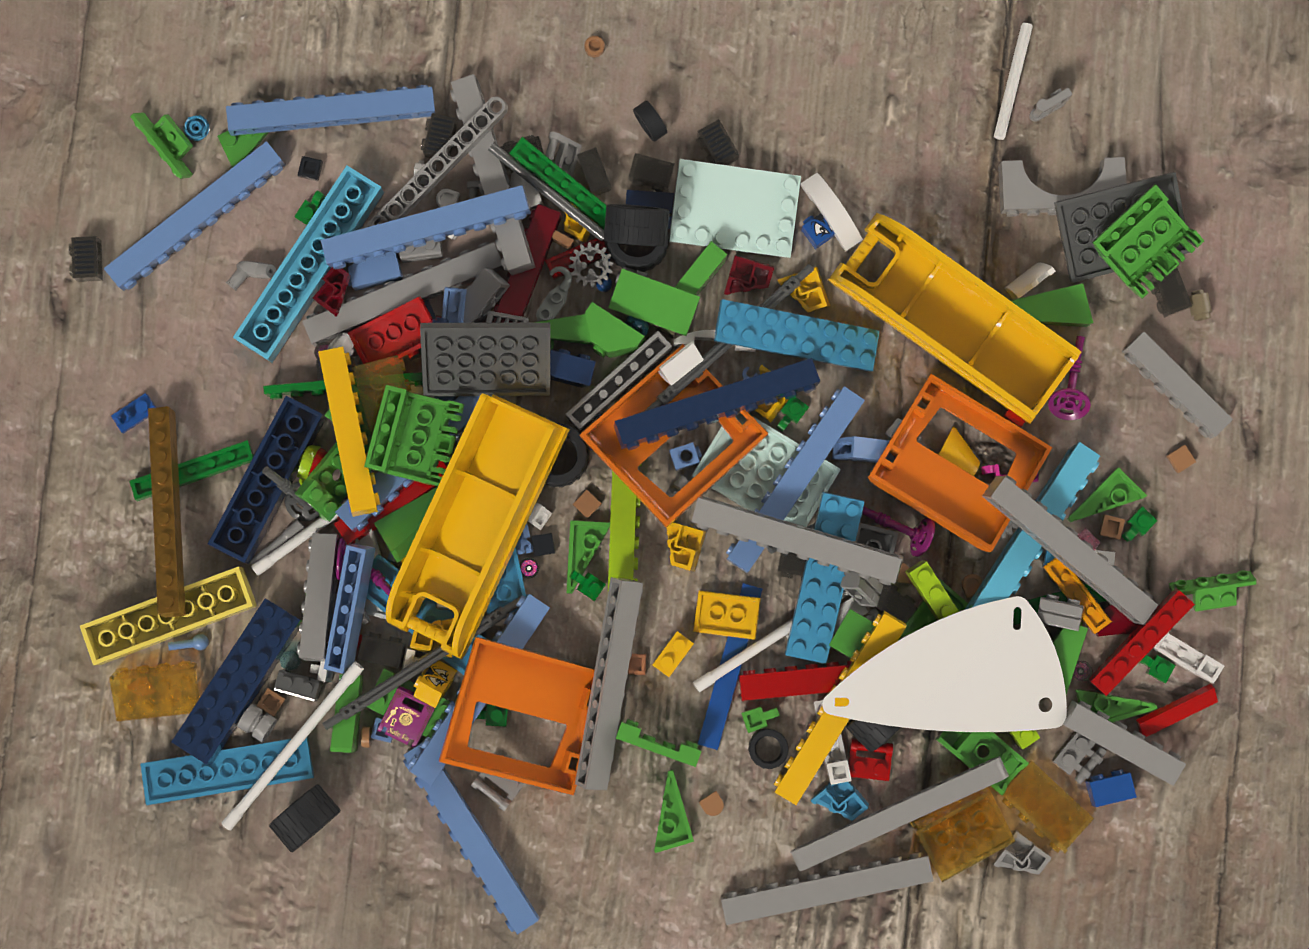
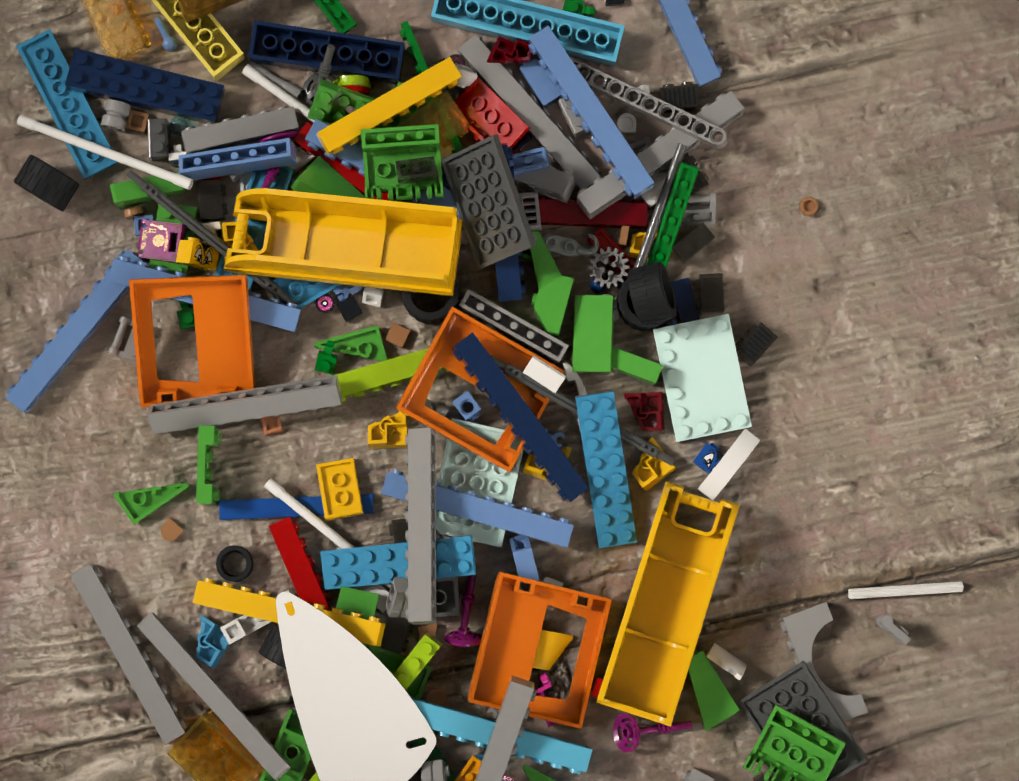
camera: 75 degrees right, 0 degrees up
dark azure plate [625,316,649,336] -> none
black tyre [633,101,667,142] -> none
yellow brick [652,631,694,677] -> none
bright green plate [741,706,780,733] -> none
green plate [777,397,809,432] -> none
red plate [848,739,893,781] -> none
none -> clear smoke brick [395,156,437,185]

